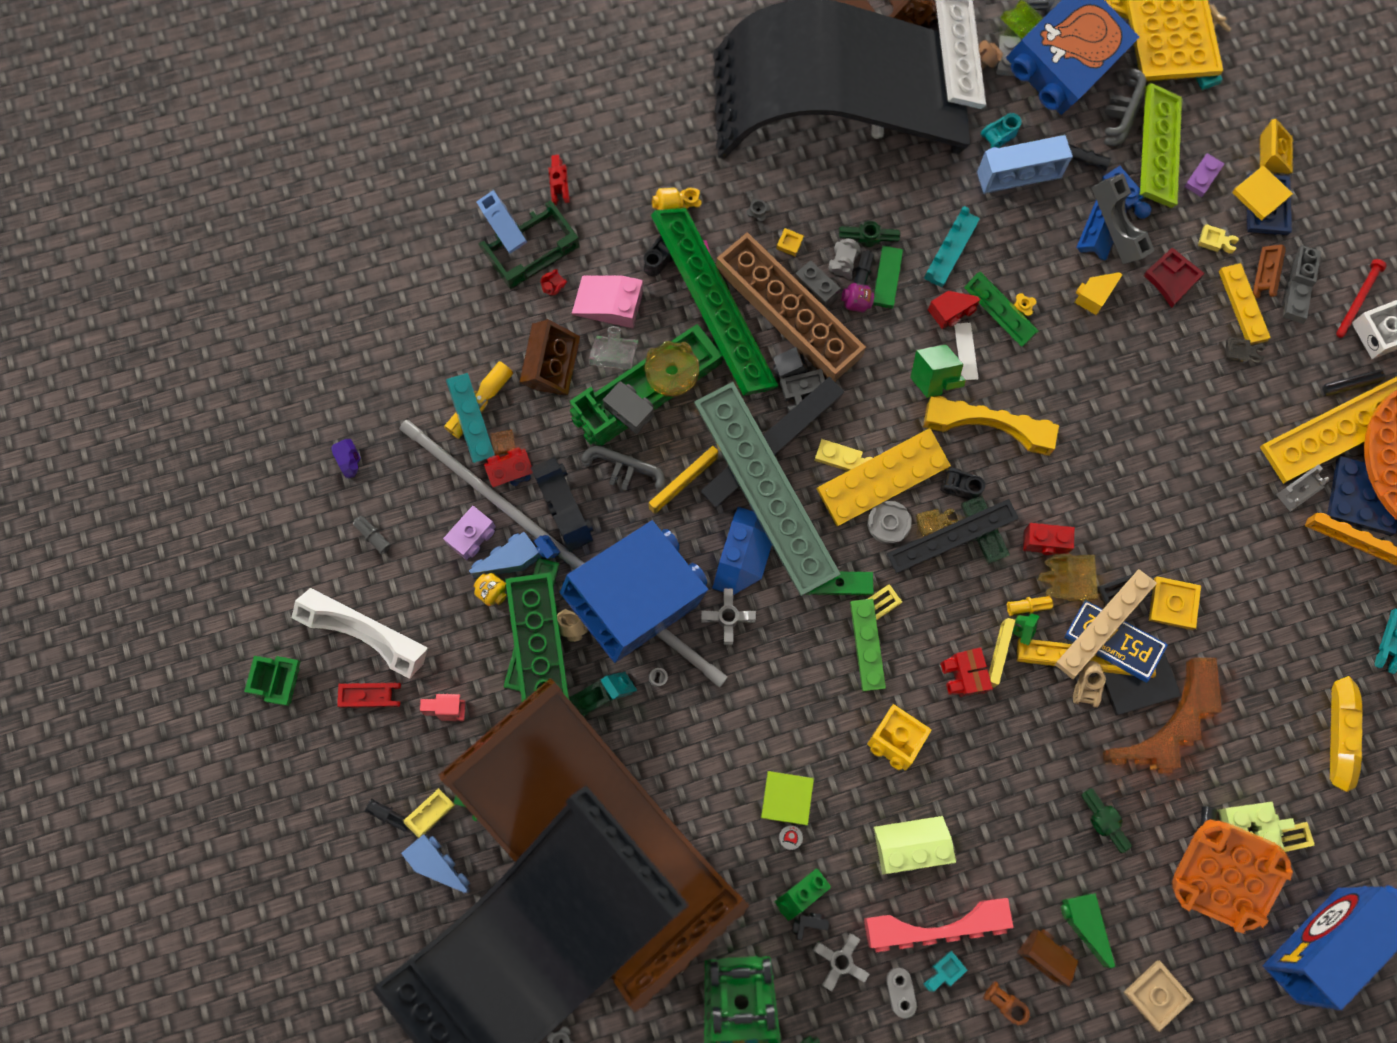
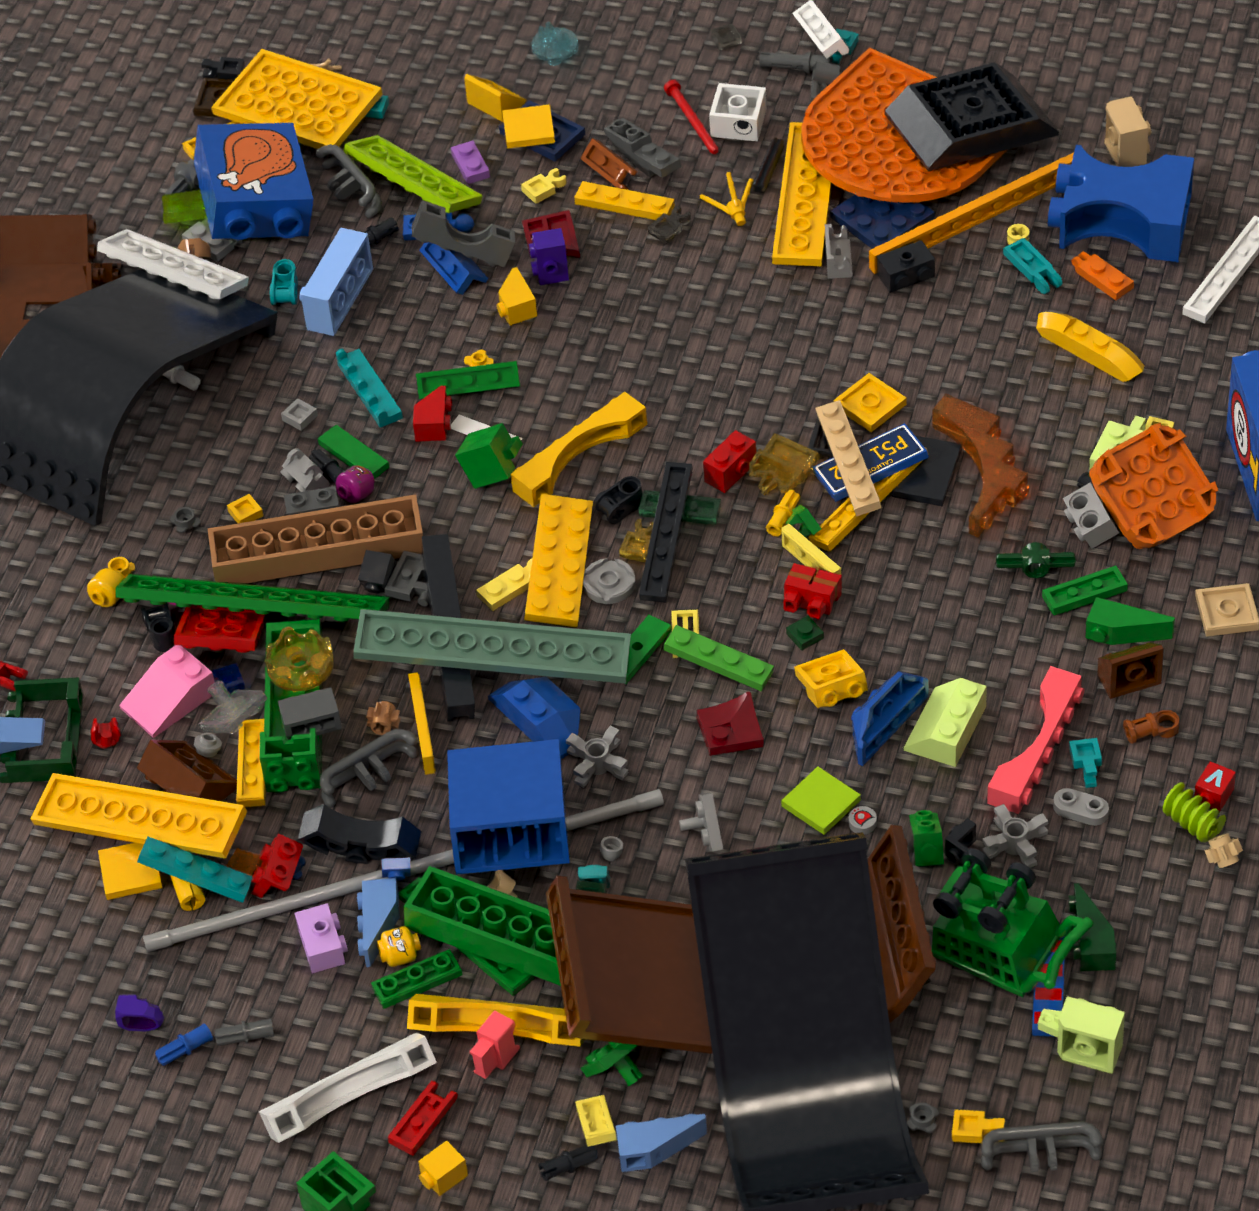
camera: 50 degrees left, 25 degrees down
dark green axle [839,221,901,247] -> none
tan piece [1073,661,1106,708] -> none
none -> yellow plate [30,773,247,859]
none -> yellow tile [98,843,162,900]
none -> blue axle [155,1023,213,1065]
none -> red plate [174,604,267,653]
none -> light grey plate [194,733,222,757]
none -> clear blue plate [212,663,245,697]
none -> yellow tile [236,719,266,807]
none -> light grey plate [281,398,318,431]
none -> medium nougat gear [366,701,400,735]
none -> green tile [371,949,462,1009]
none -> yellow arch [407,994,586,1046]
none -> yellow brick [418,1141,468,1196]
none -> dark purple brick [529,228,569,285]
none -> clear light blue plate [531,21,579,65]
none -> light grey plate [679,792,723,851]
none -> dark red plate [696,692,764,756]
none -> yellow plant [699,172,753,226]
none -> dark green plate [786,615,824,651]
none -> blue wedge [851,671,929,766]
none -> black brick [877,240,935,293]
none -> green plate [1042,566,1128,616]
none -> light grey brick [1063,482,1119,549]

